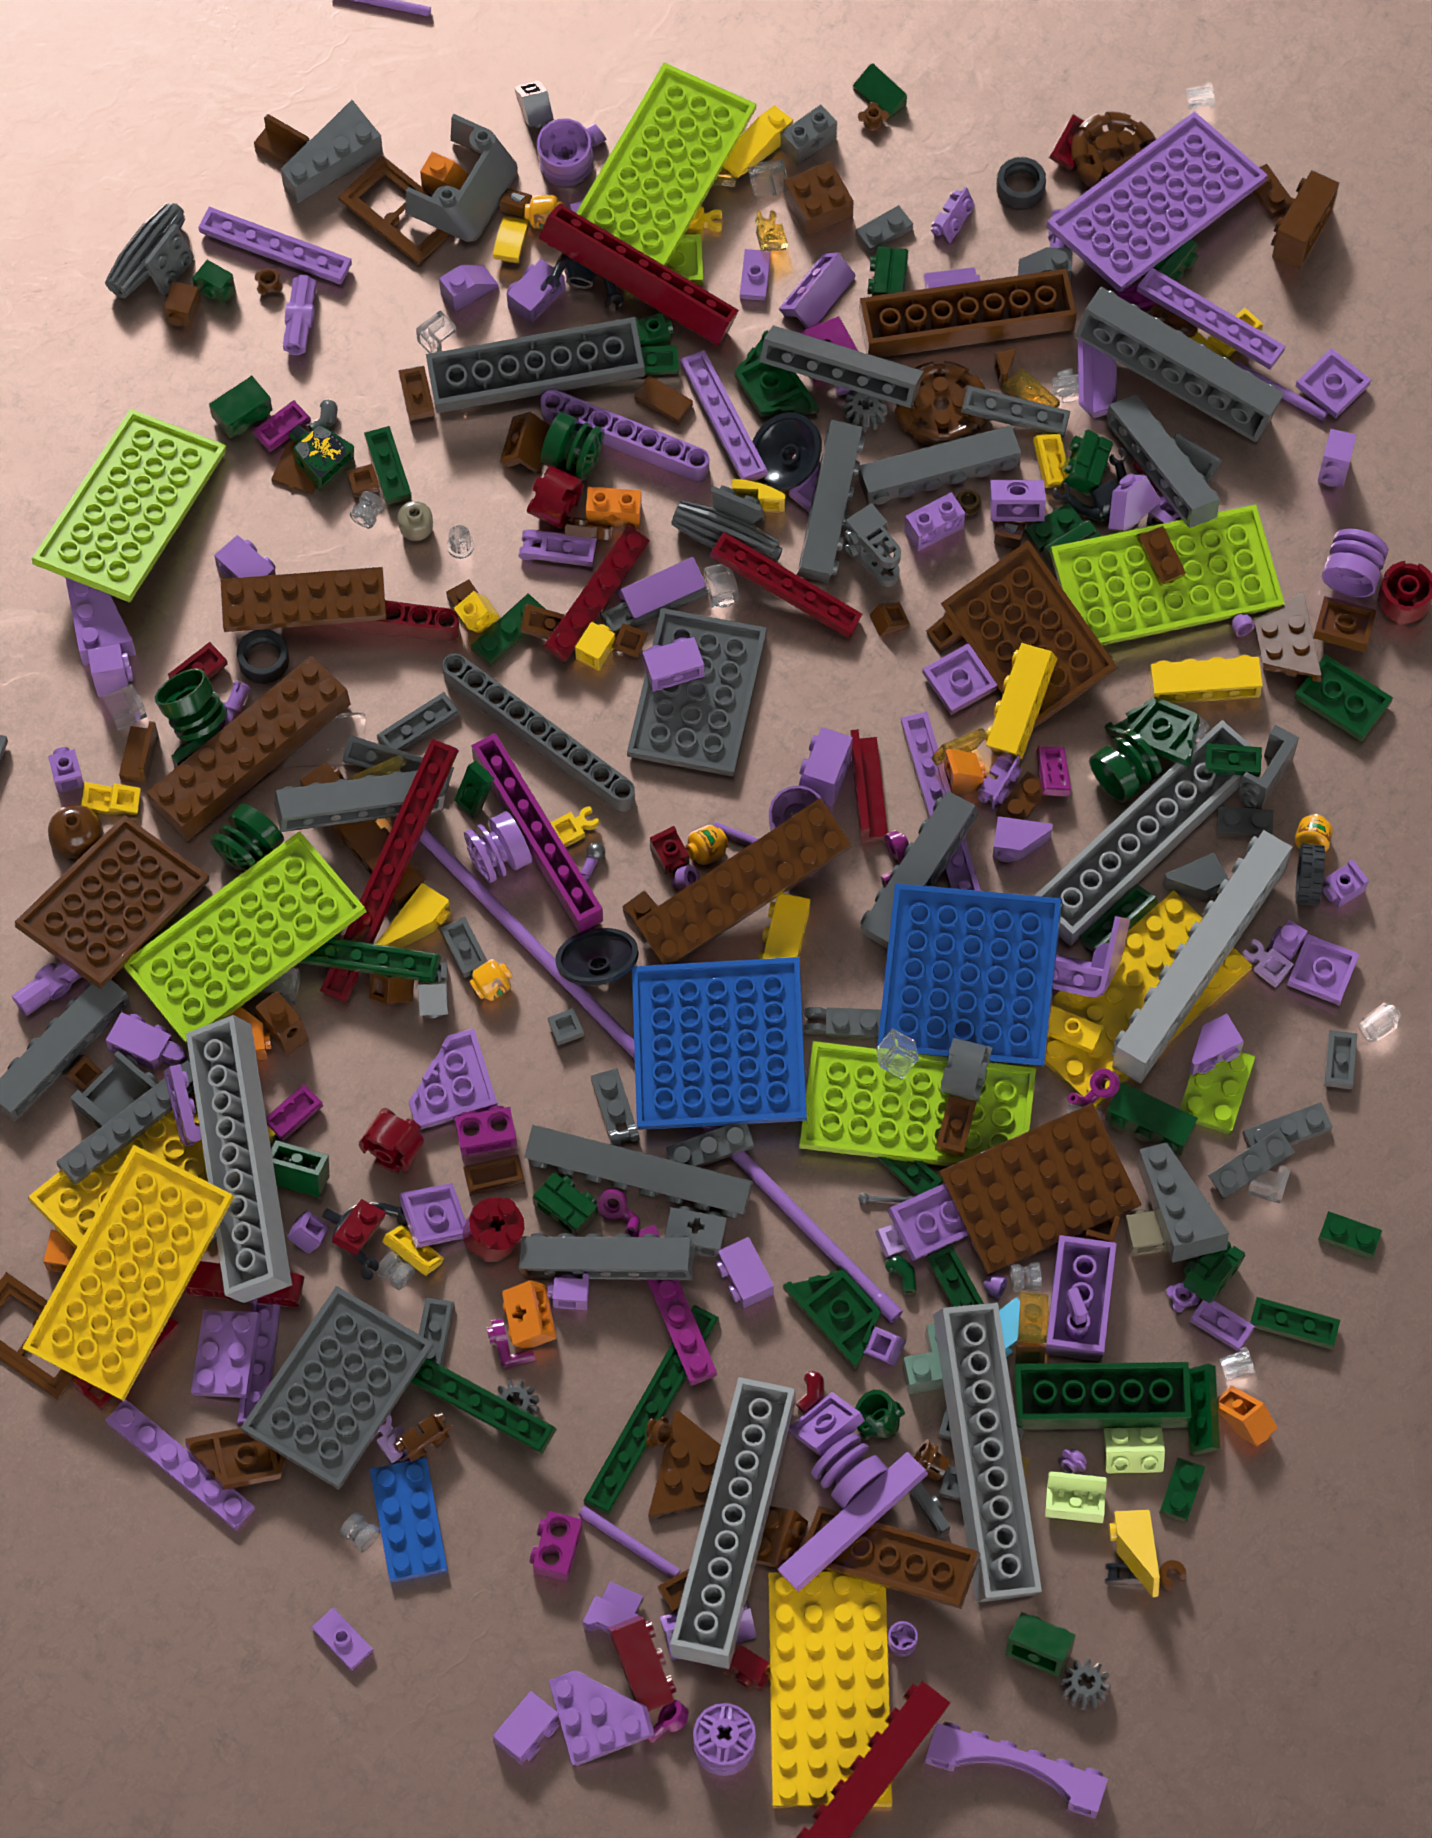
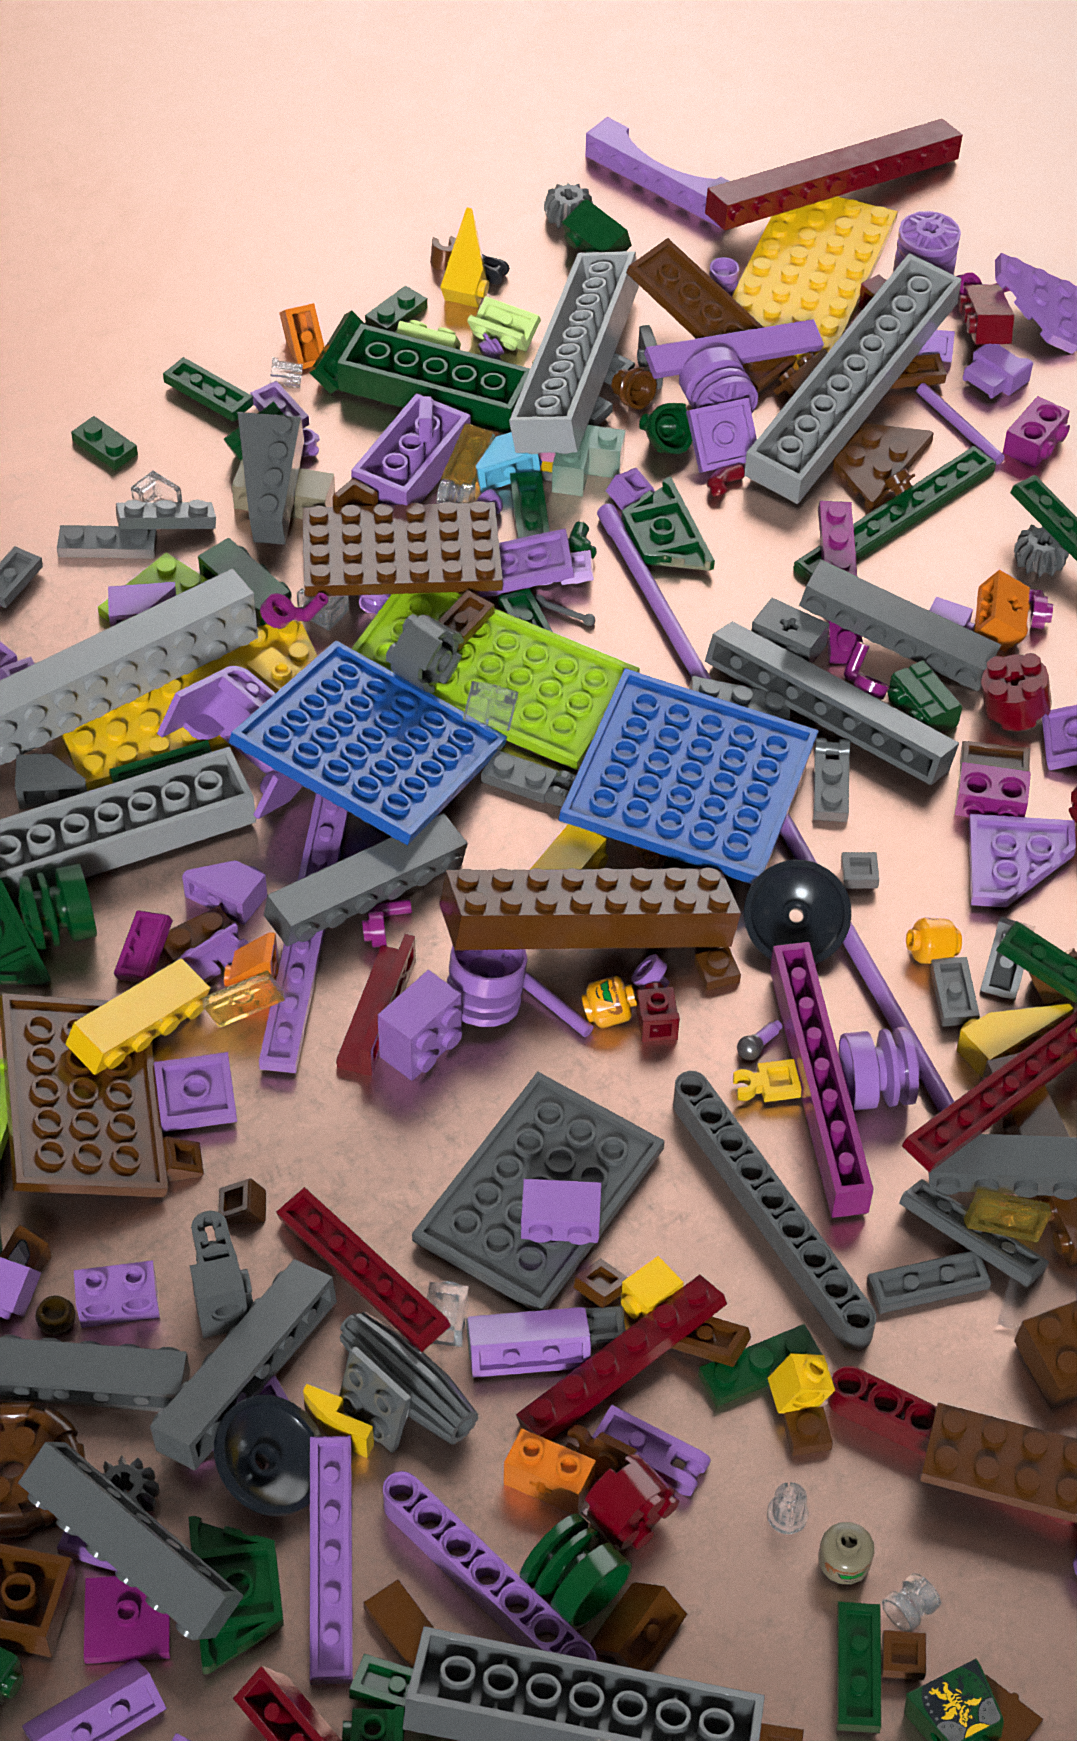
camera: 160 degrees left, 15 degrees down
dark green plate [454,761,495,818] -> none
medium lavender brick [715,1237,774,1309] -> none

